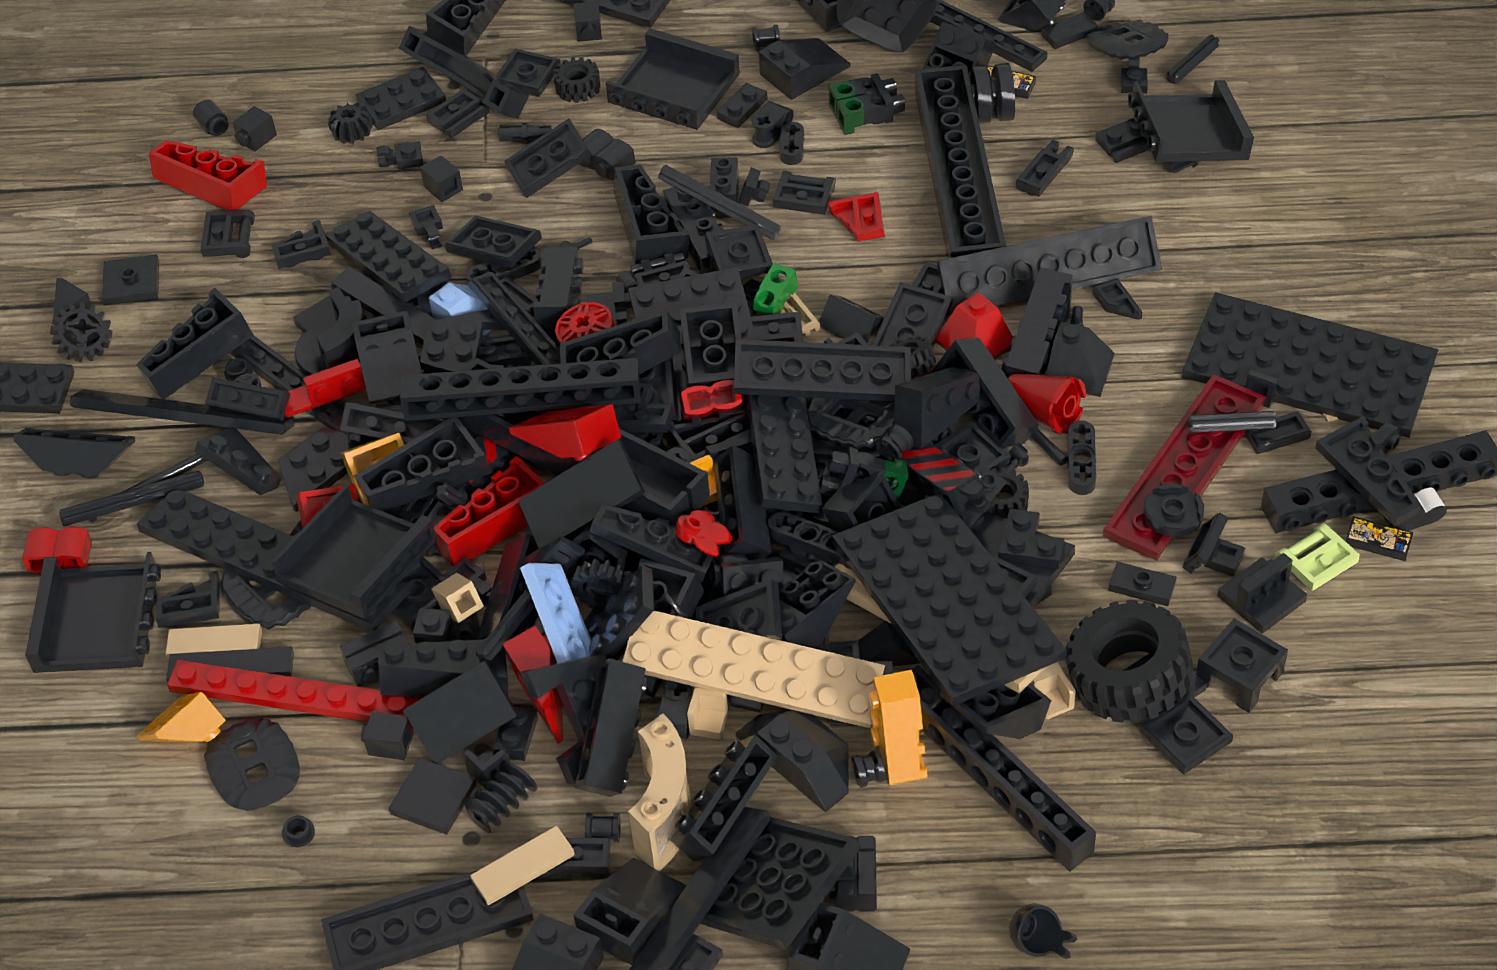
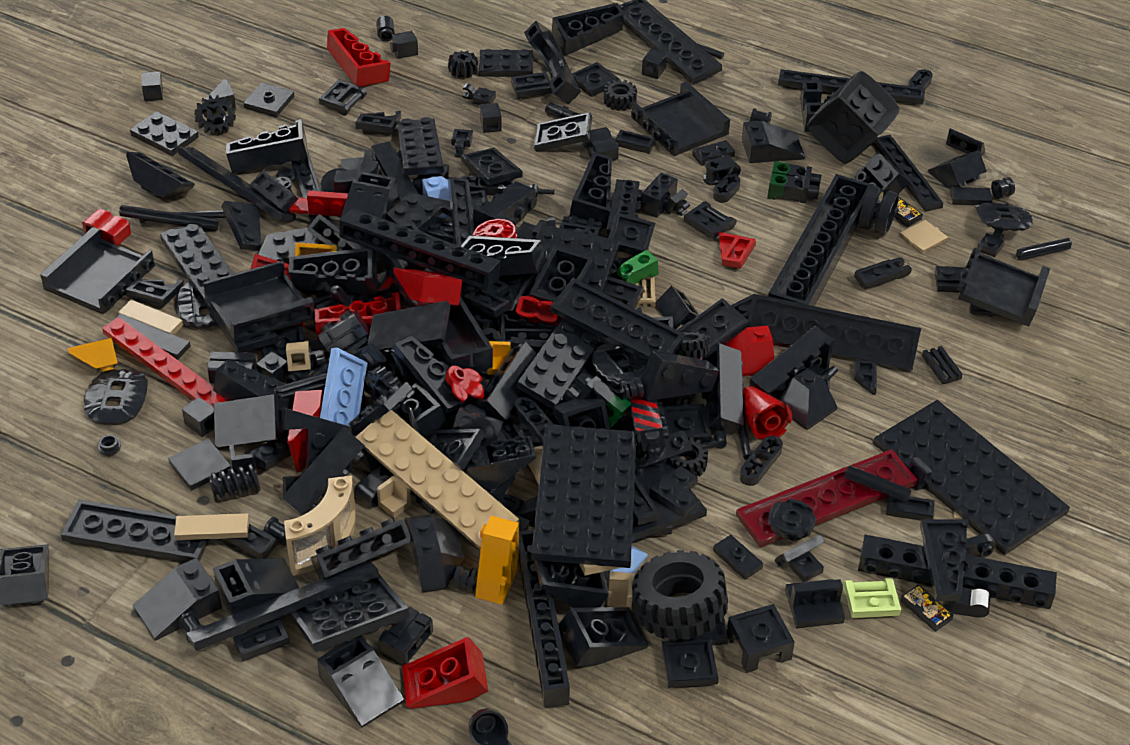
camera: 25 degrees right, 5 degrees down
black axle [658,165,781,240] -> none
none -> black brick [318,310,370,354]
none -> red slope [402,637,489,709]
none -> black slope [558,607,649,666]
none -> black tile [615,130,656,154]
none -> tan piece [900,220,948,253]
none -> black tile [922,346,963,384]

